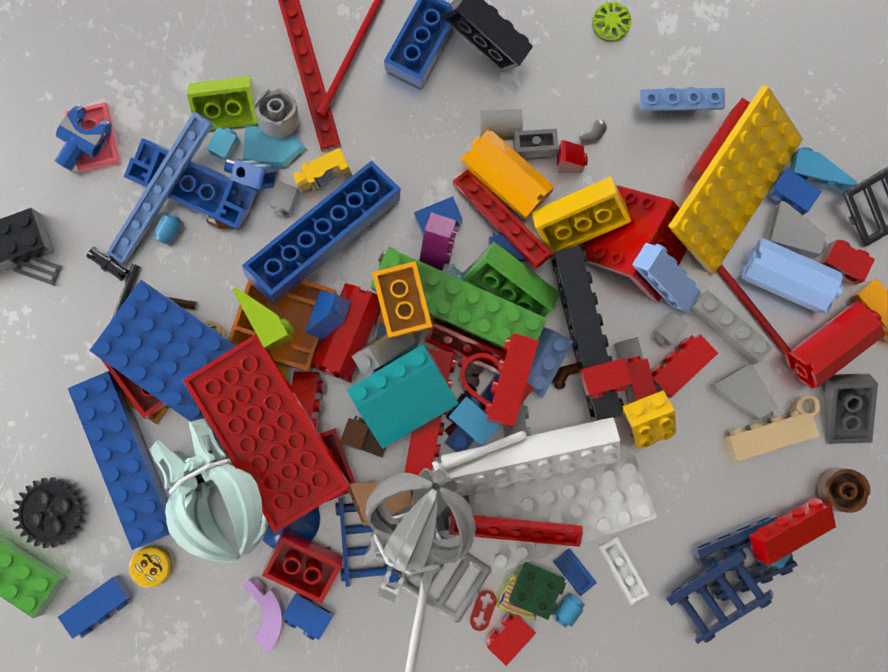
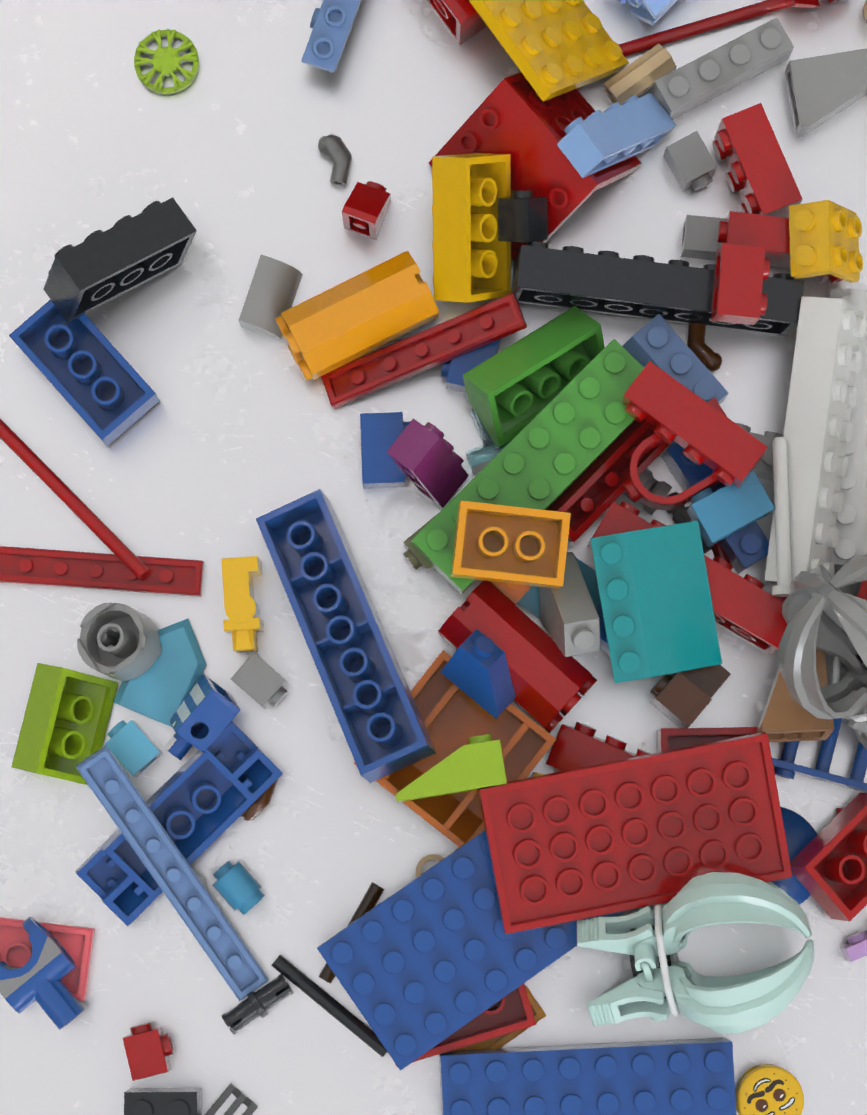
camera: 70 degrees left, 0 degrees up
flat silver brick [513,128,559,158] -> none
none -> red brick [122,1022,174,1081]
none -> black brick [498,189,548,243]
none -> tan axle [603,44,677,105]

